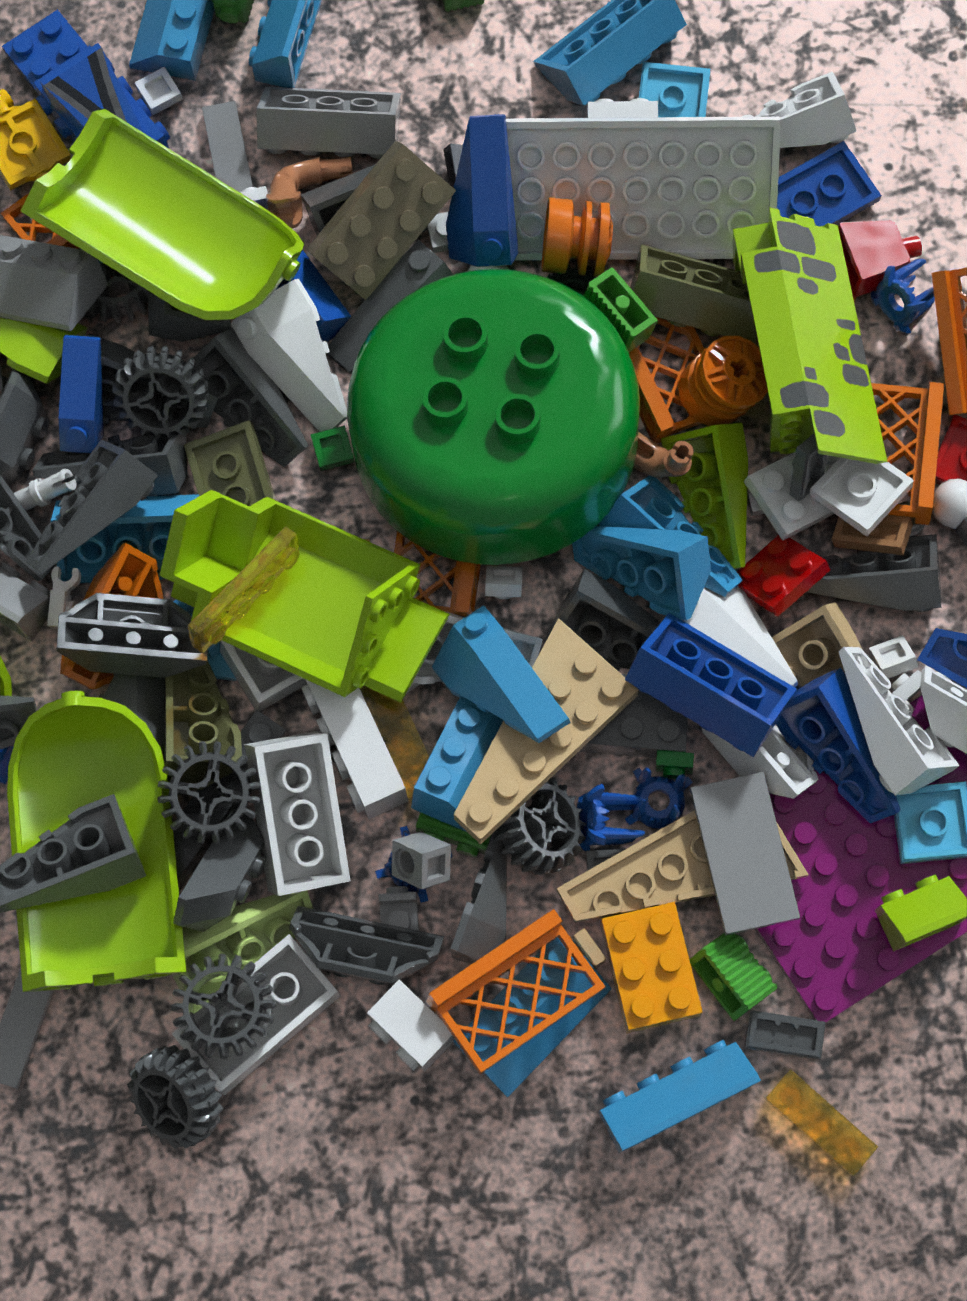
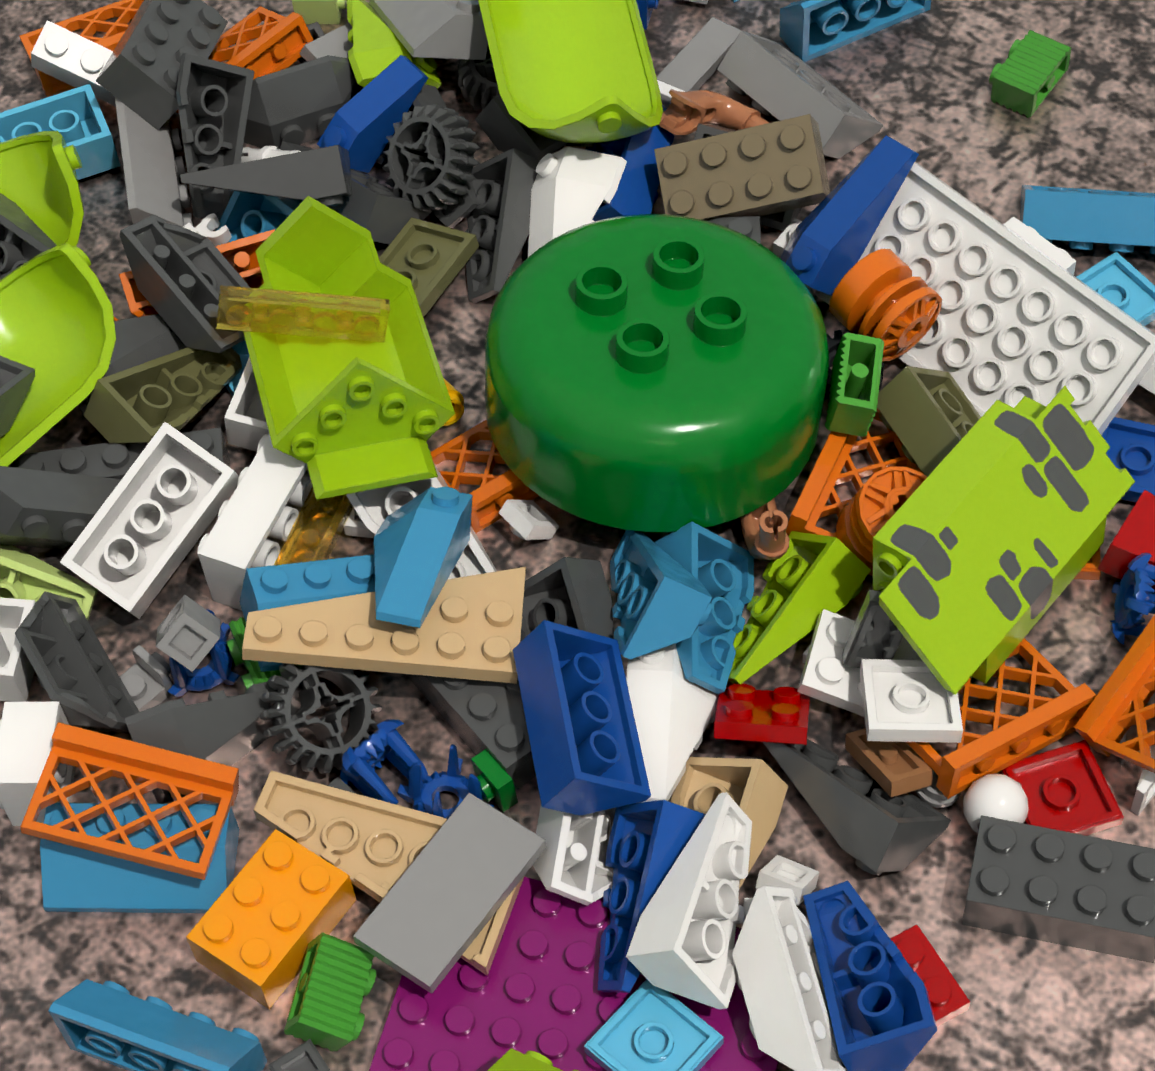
camera: 50 degrees right, 20 degrees down
dark grey gear [157,741,261,844] -> none
tan tile [573,928,607,969] -> none

